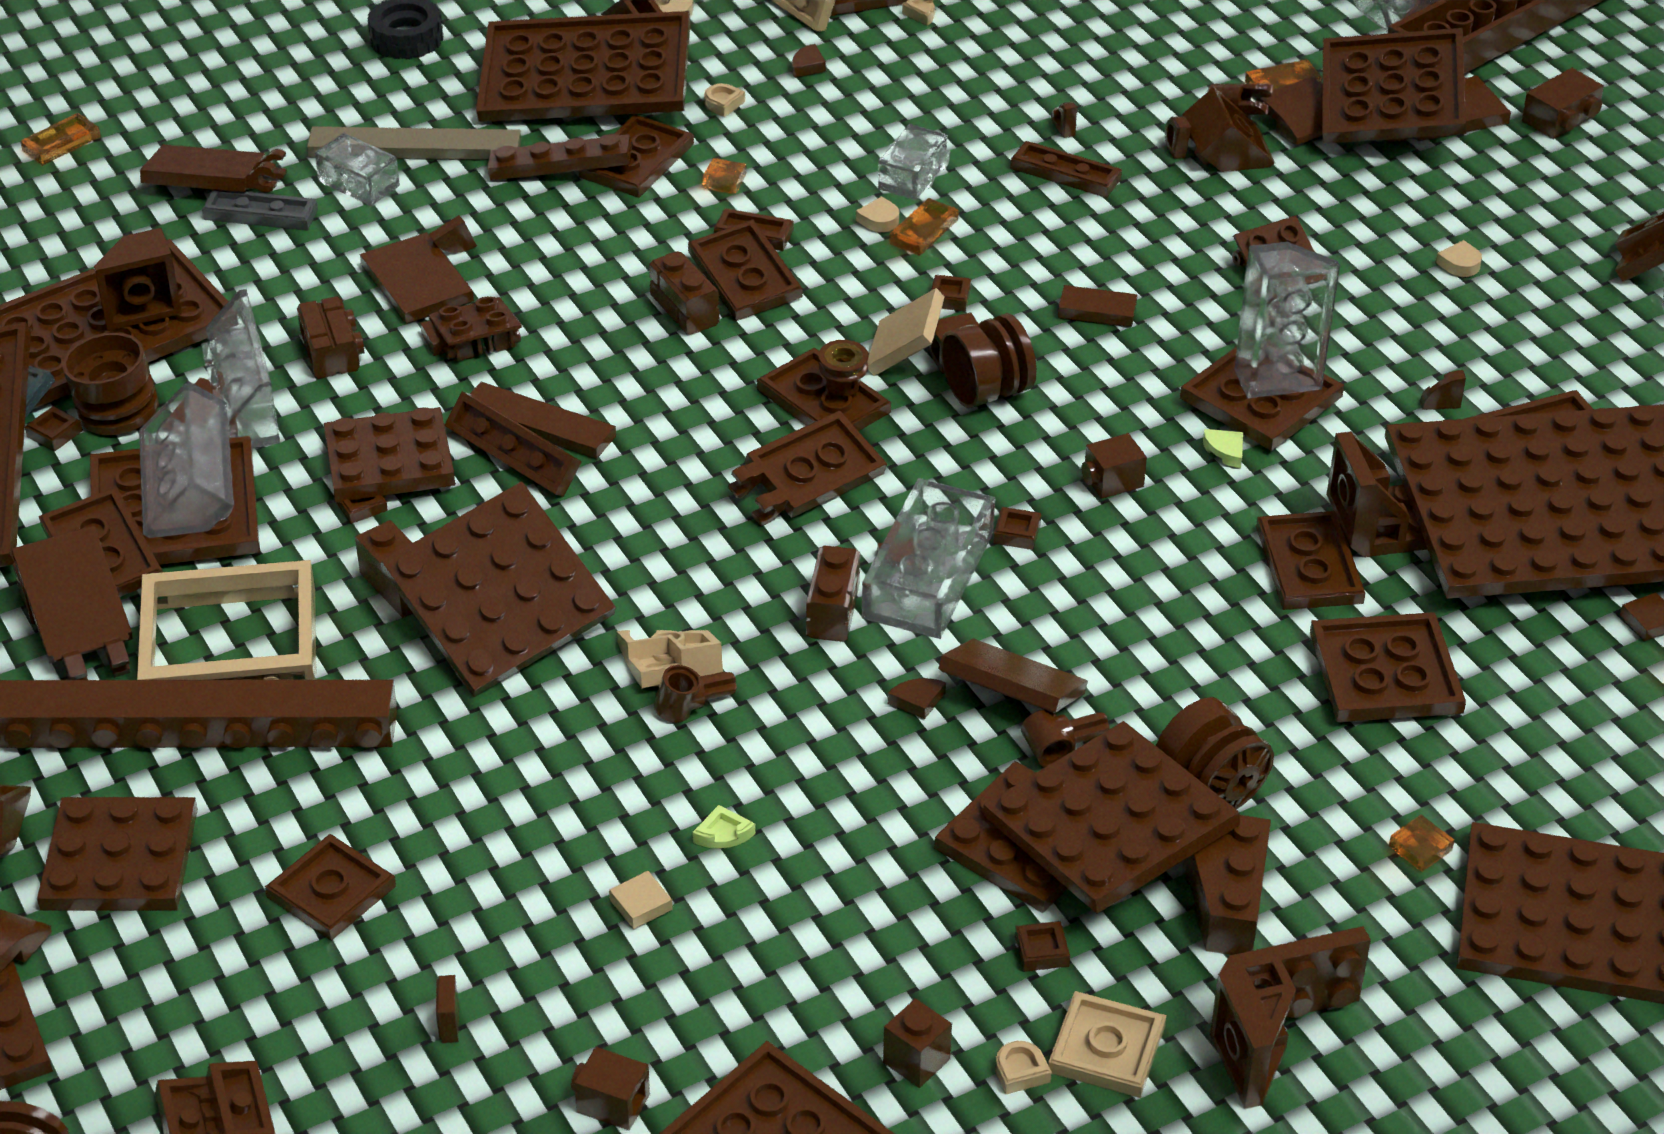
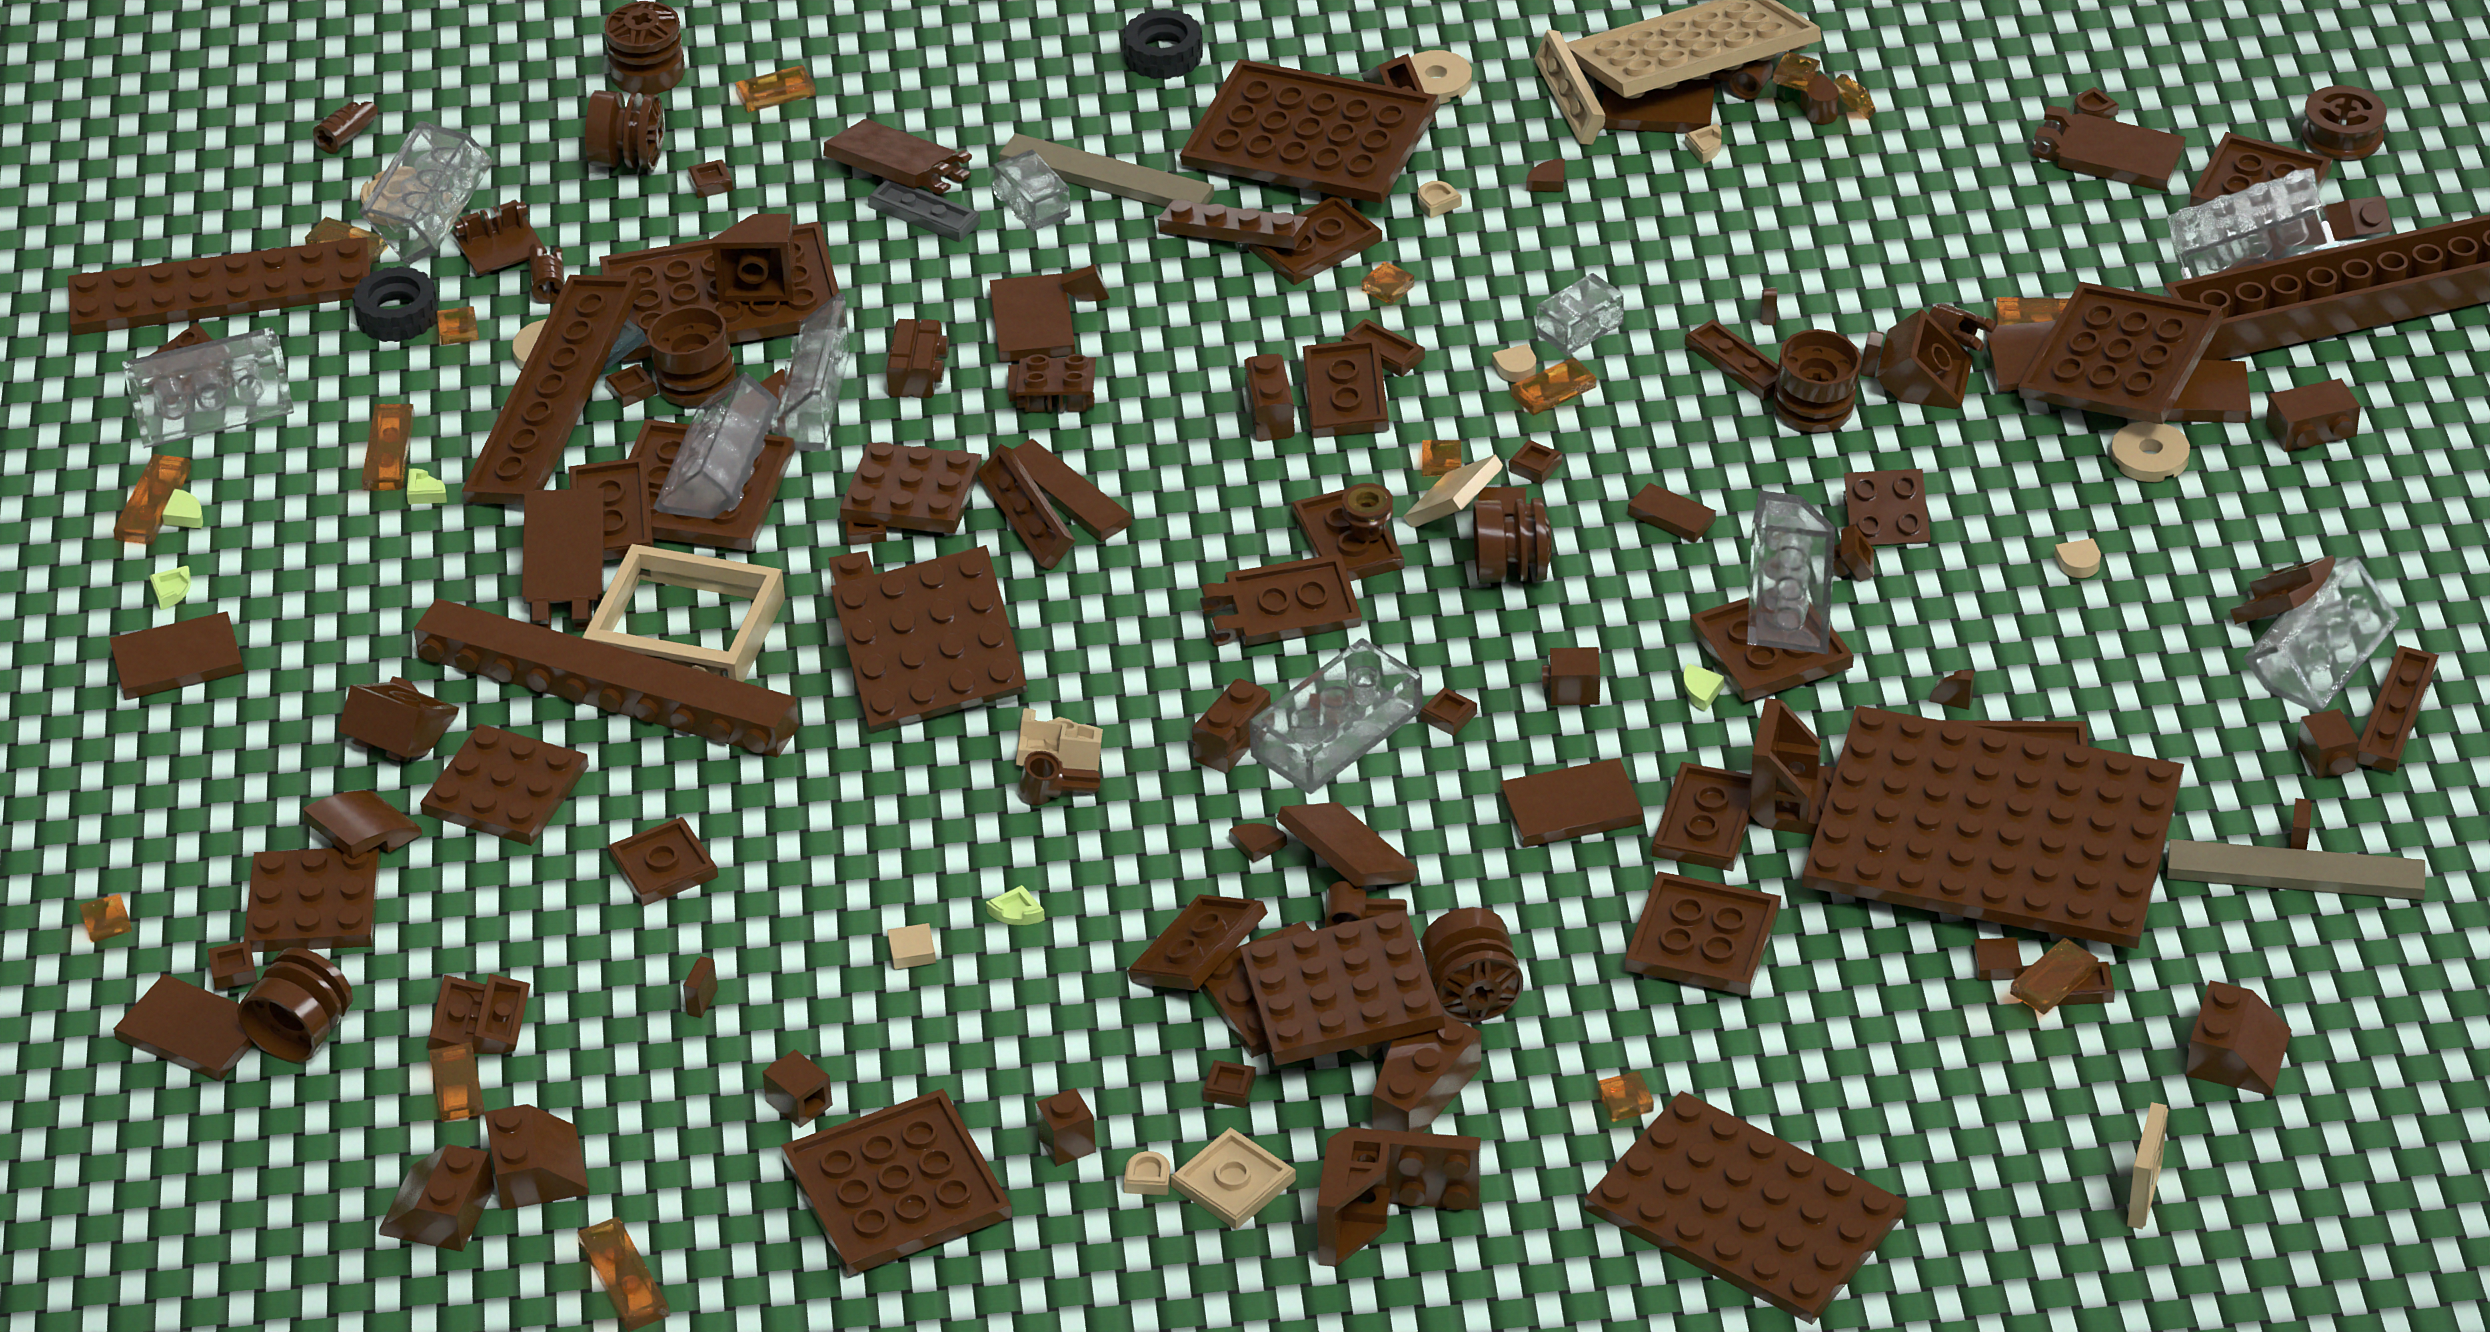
camera: 25 degrees right, 0 degrees up
none -> reddish brown tile [687,159,733,199]
none -> reddish brown tile [1127,894,1268,990]
none -> clear orange tile [1422,440,1461,476]
none -> reddish brown tile [1500,758,1644,847]
none -> reddish brown wheel [1773,329,1861,433]
none -> tan tile [2111,421,2190,483]

